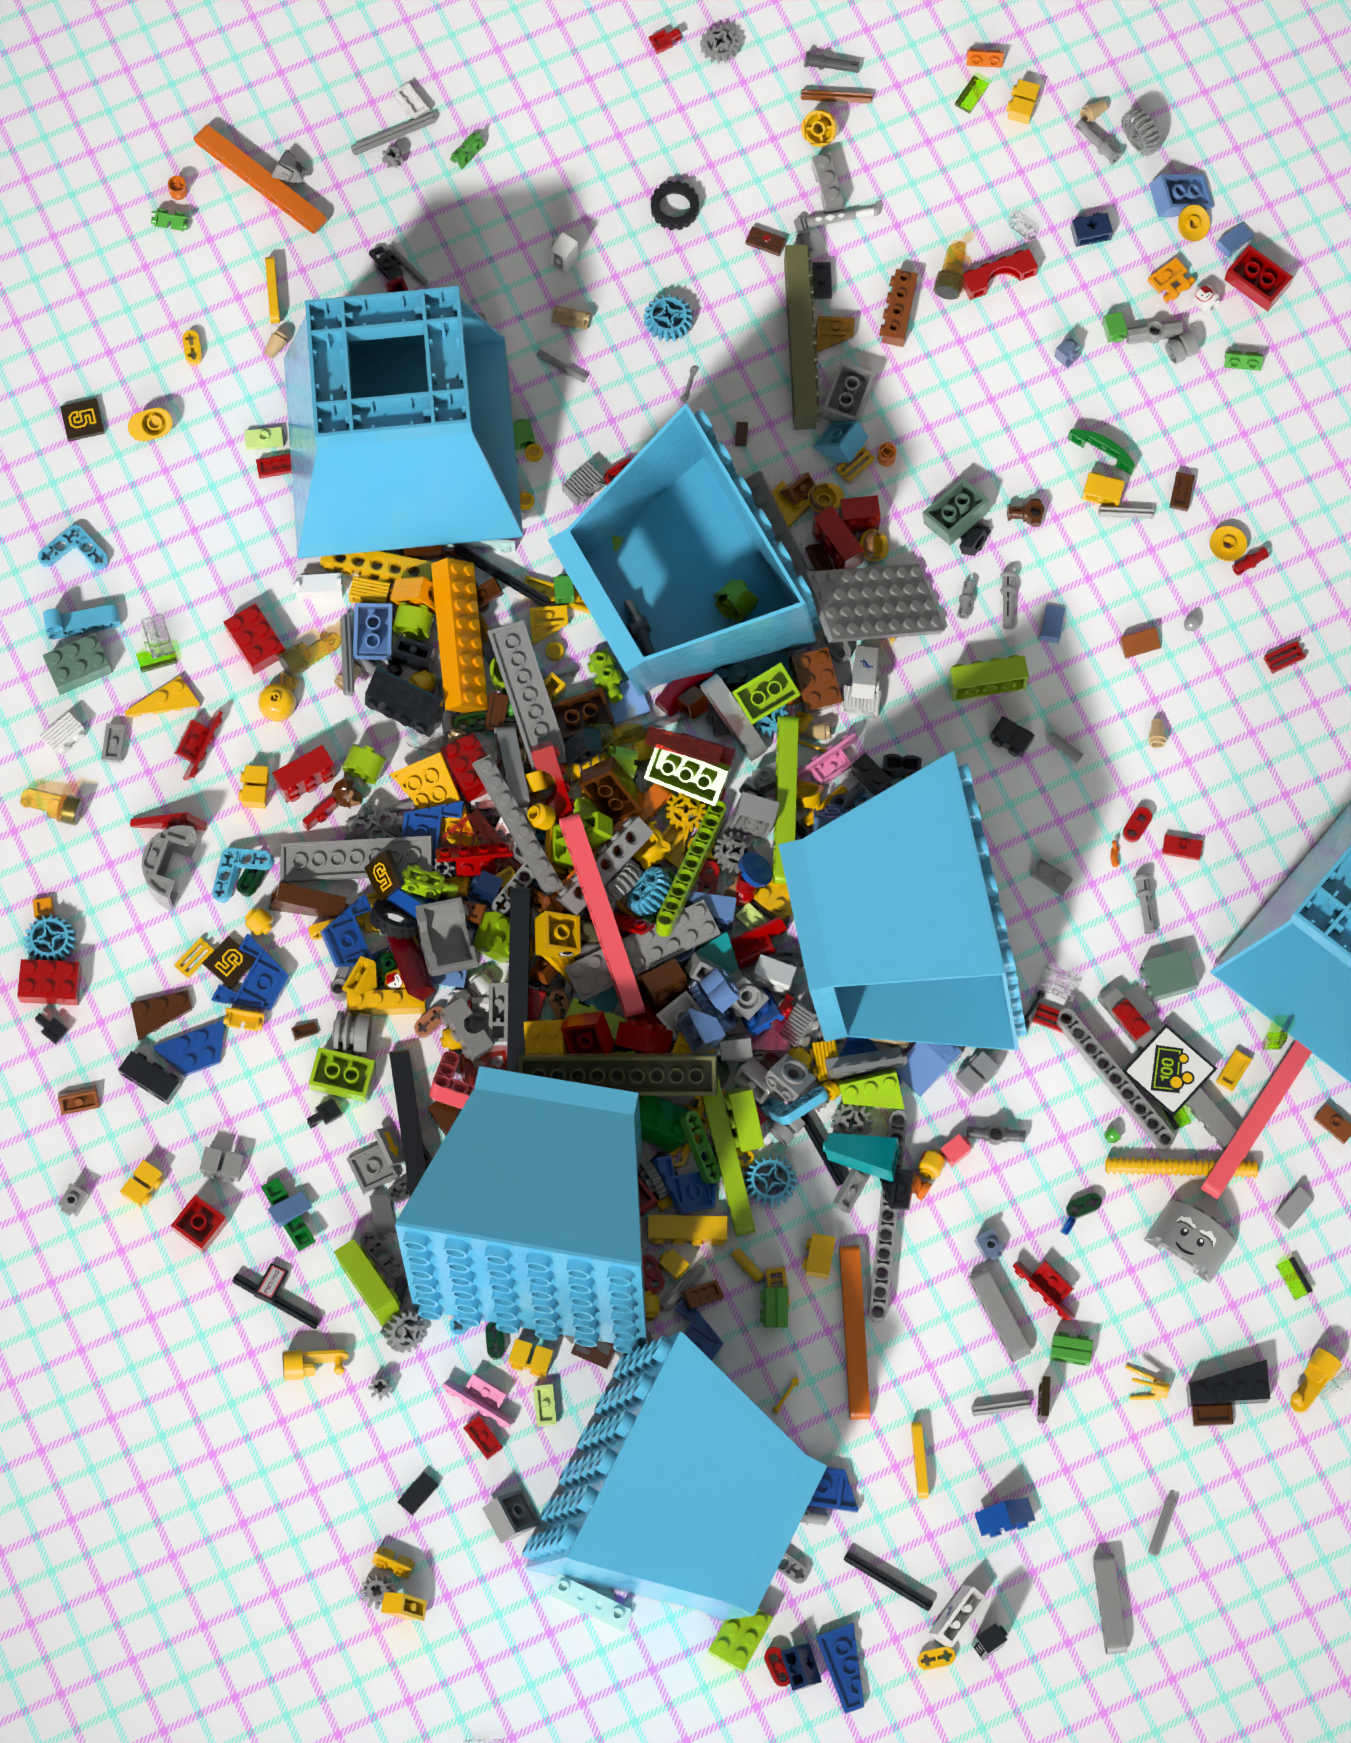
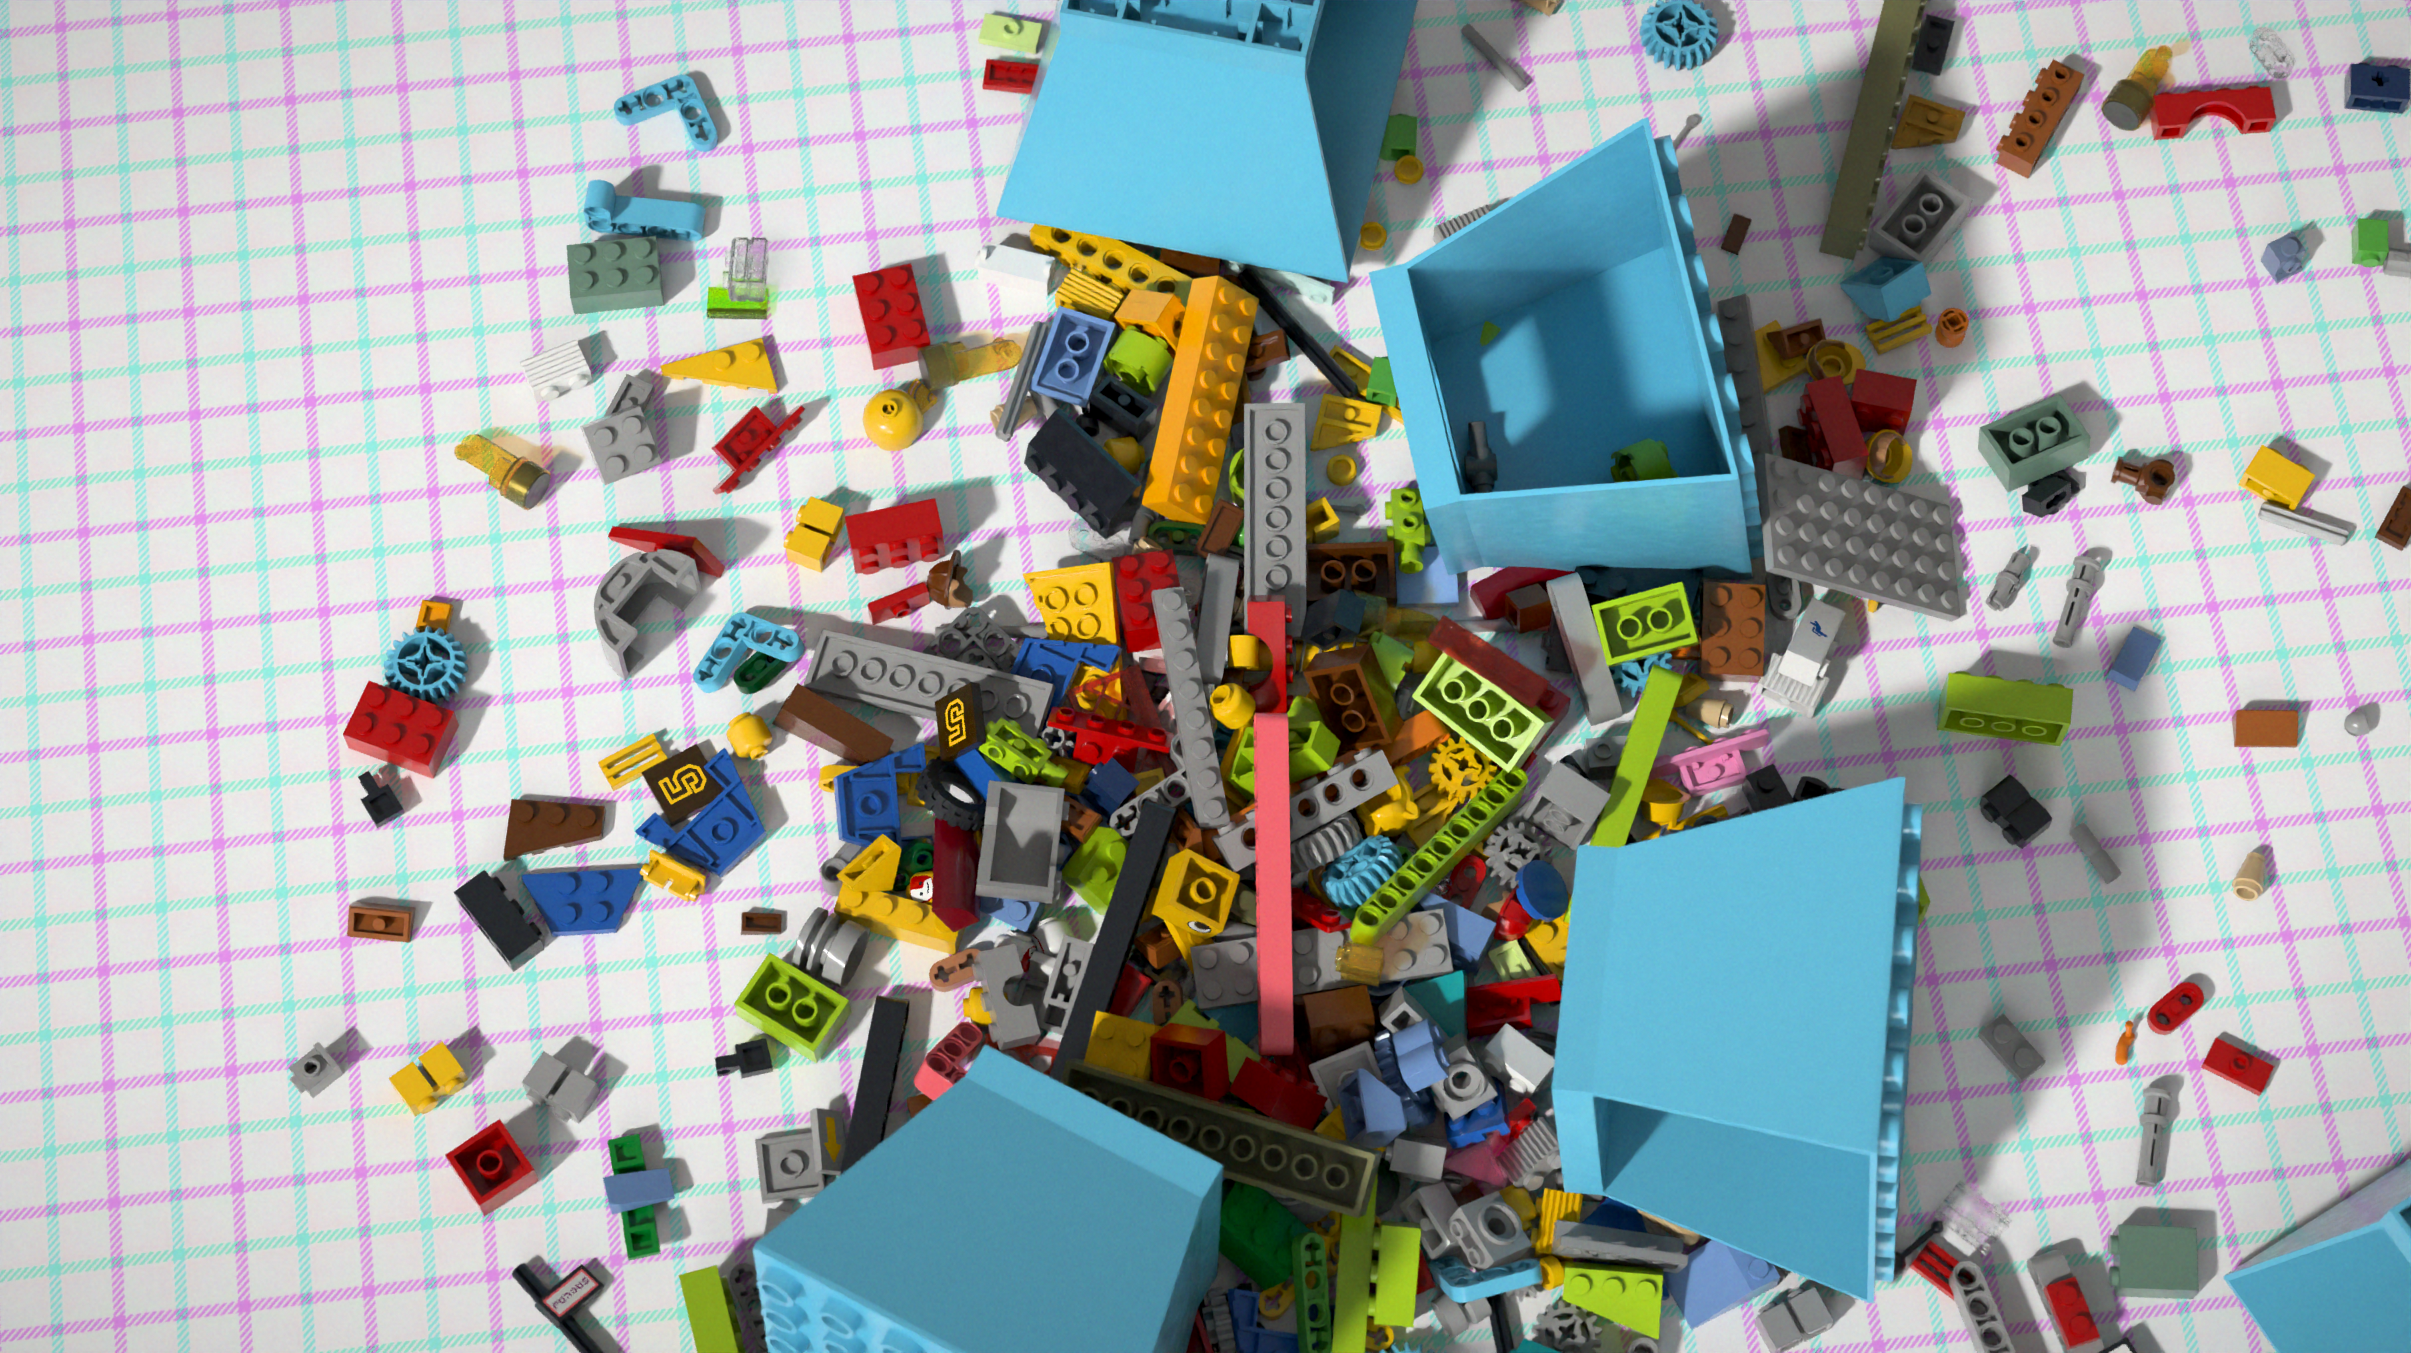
camera: 20 degrees right, 5 degrees down
lime brick [342,744,387,784] -> none
green slope [1067,429,1135,476] -> none
none -> light grey brick [580,404,662,485]
none -> clear yellow brick [1335,940,1385,987]

